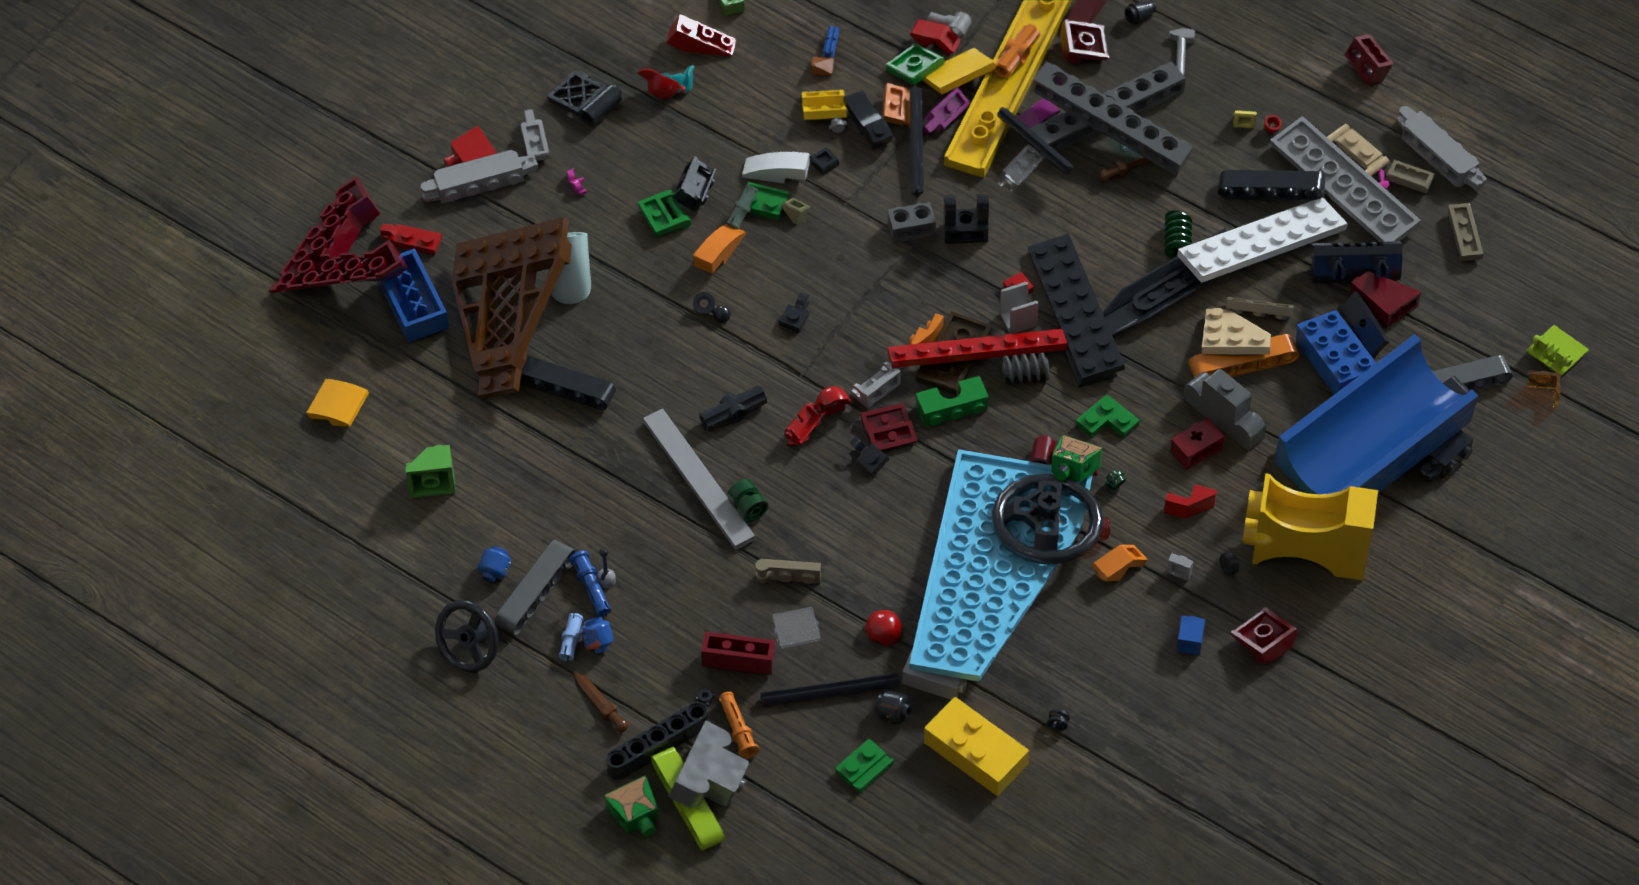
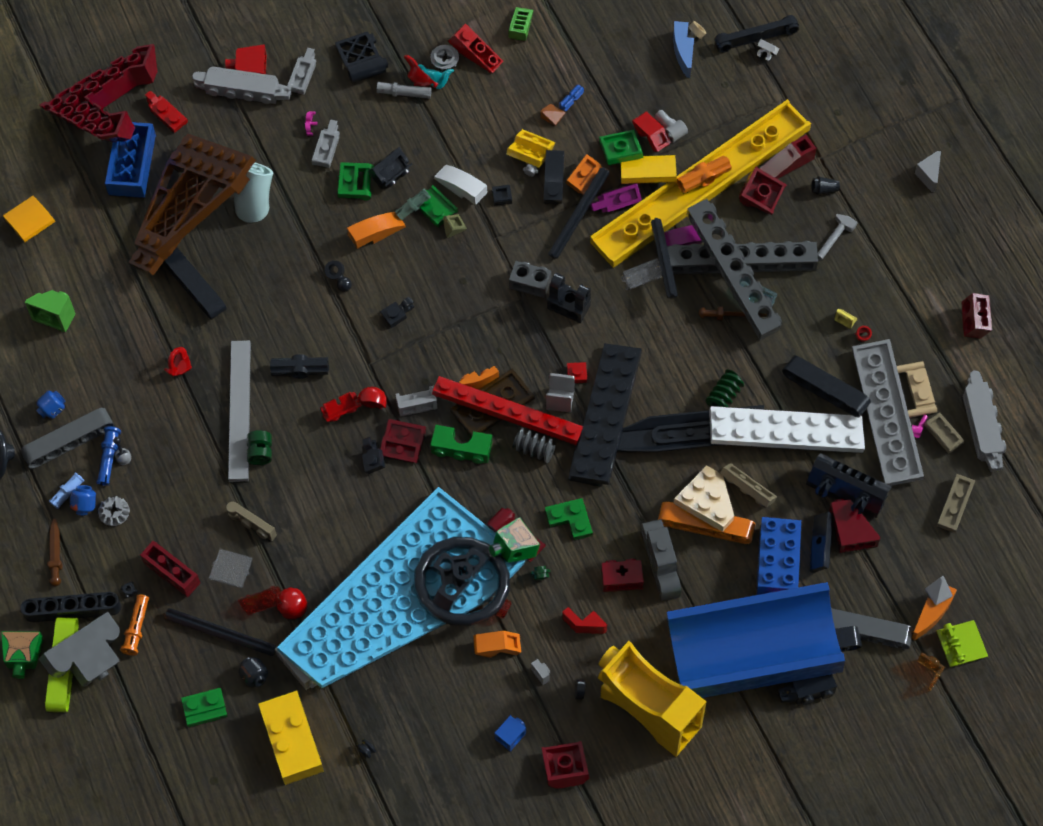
camera: 30 degrees right, 10 degrees up
none -> light grey gear [98,496,130,526]
none -> red piece [164,347,192,376]
none -> clear red hinge [238,586,282,615]
none -> light grey hinge [312,120,340,168]
none -> light grey pin [377,82,432,99]
none -> light grey gear [430,45,459,71]
none -> orange slope [912,586,957,640]
none -> light grey slope [925,576,953,606]

